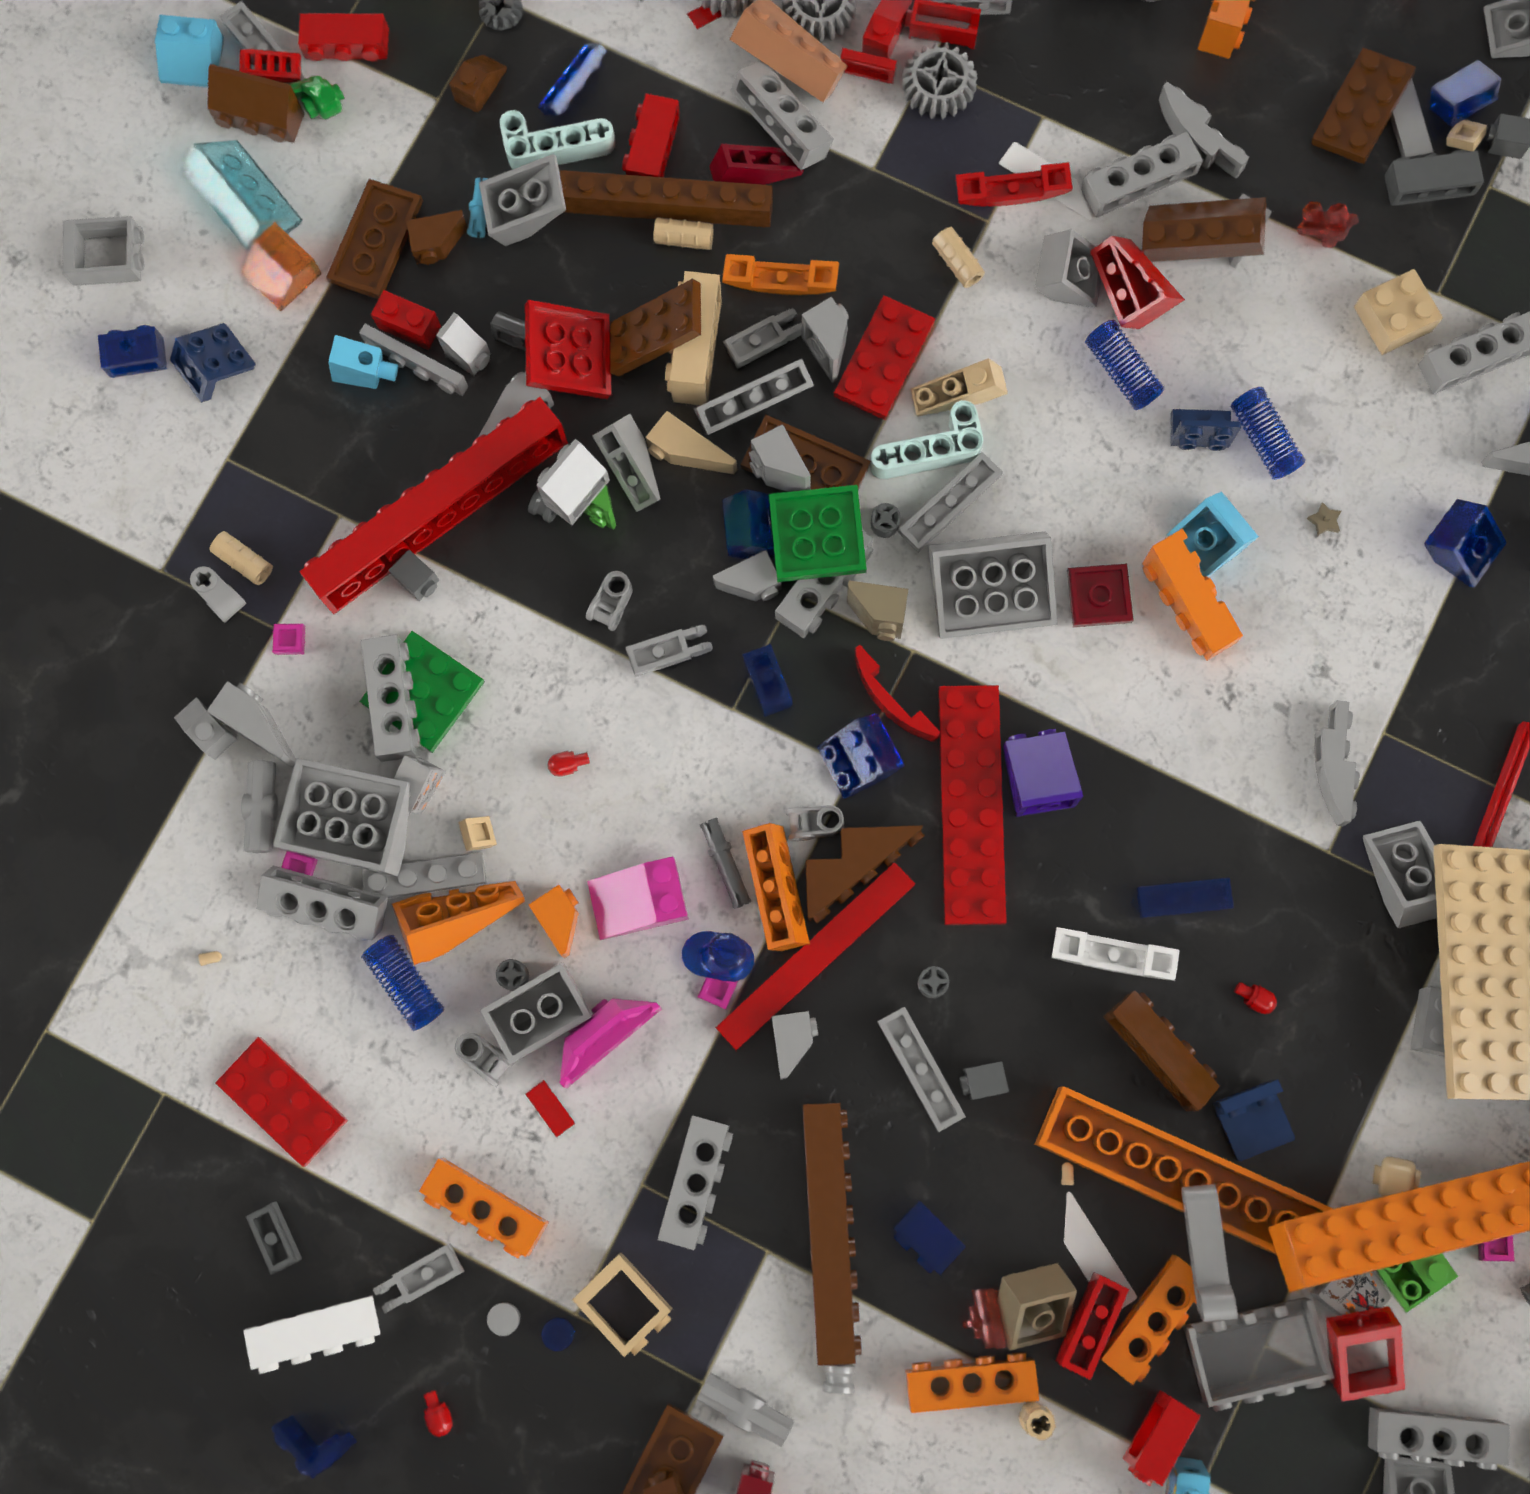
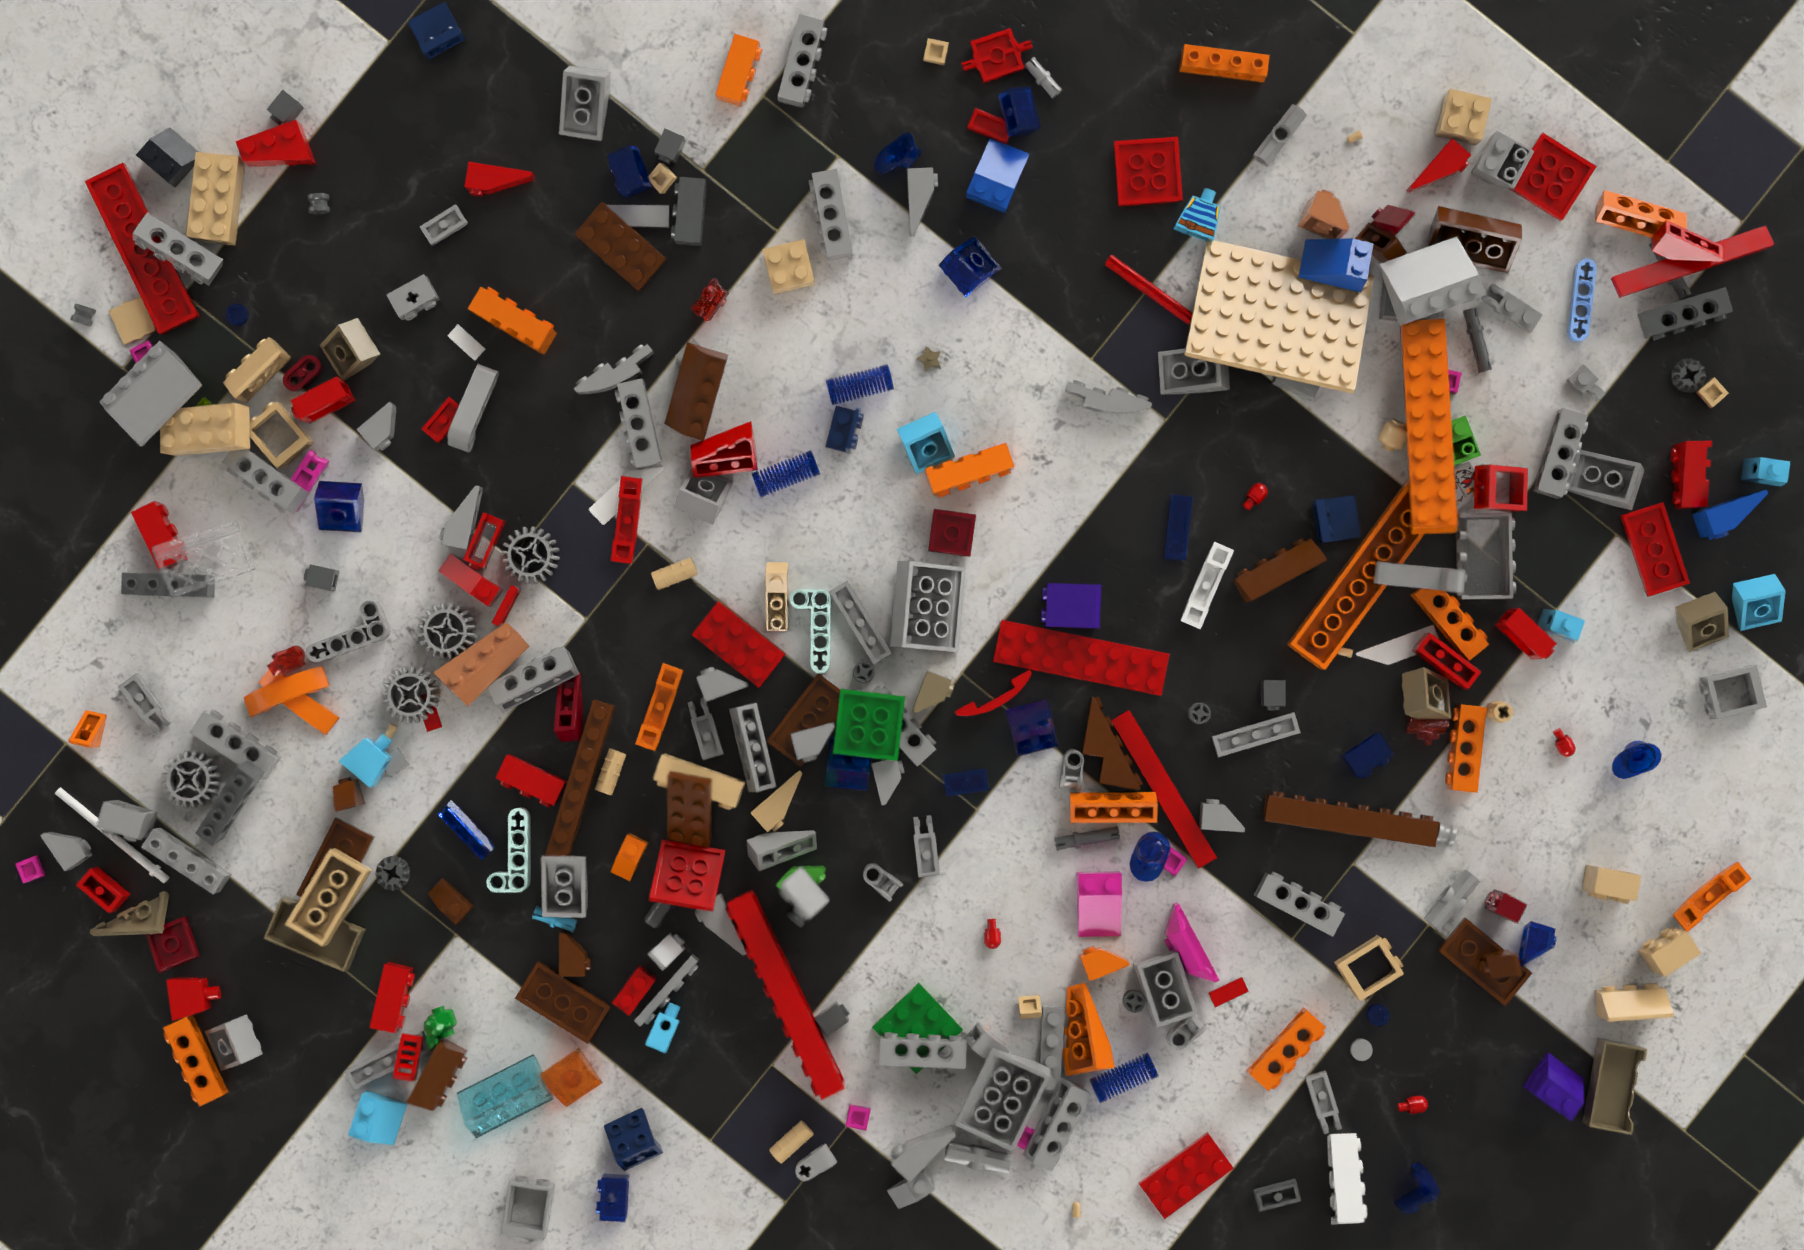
camera: 90 degrees left, 10 degrees up
none -> orange slope [611,833,649,881]

